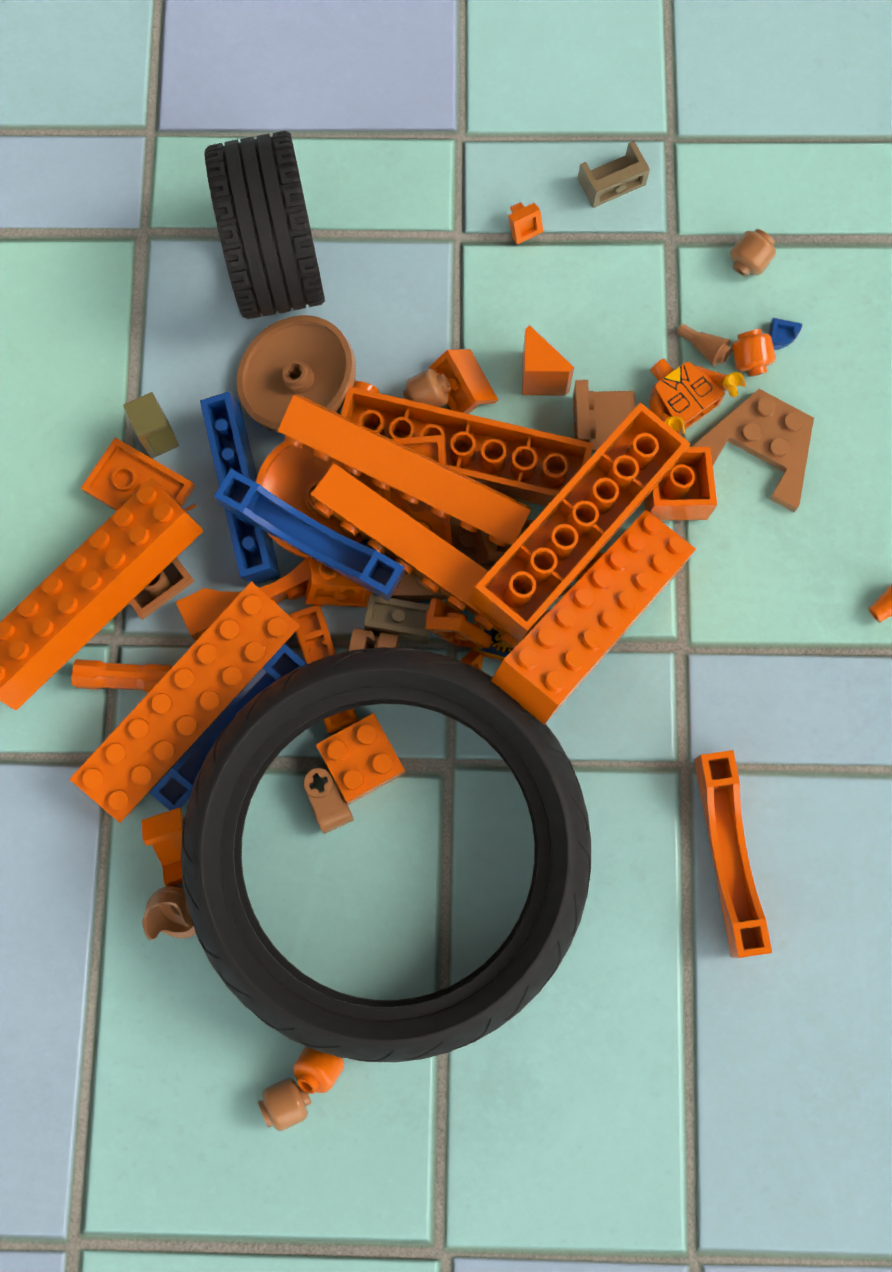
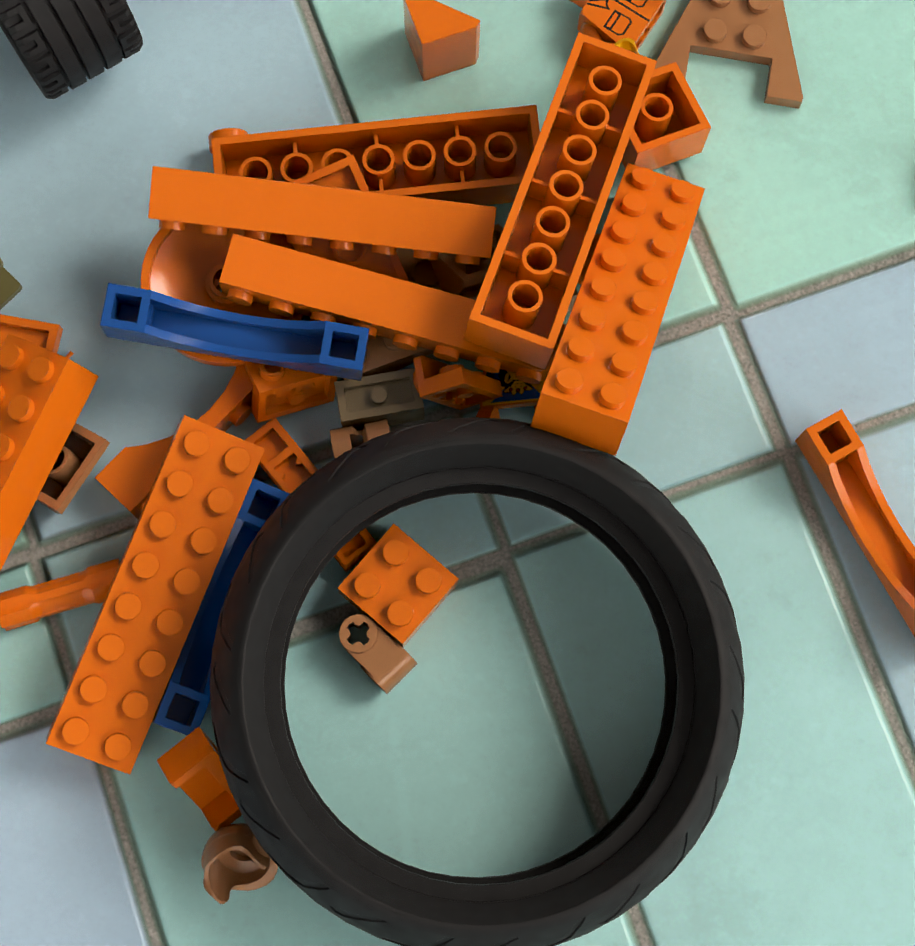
camera: 25 degrees left, 0 degrees up
blue brick [200,392,281,584] -> none
medium nougat dish [237,315,356,434] -> none
medium nougat head [403,369,451,407] -> none
orange panel [429,349,498,414] -> none
medium nougat bracket [573,380,635,452] -> none

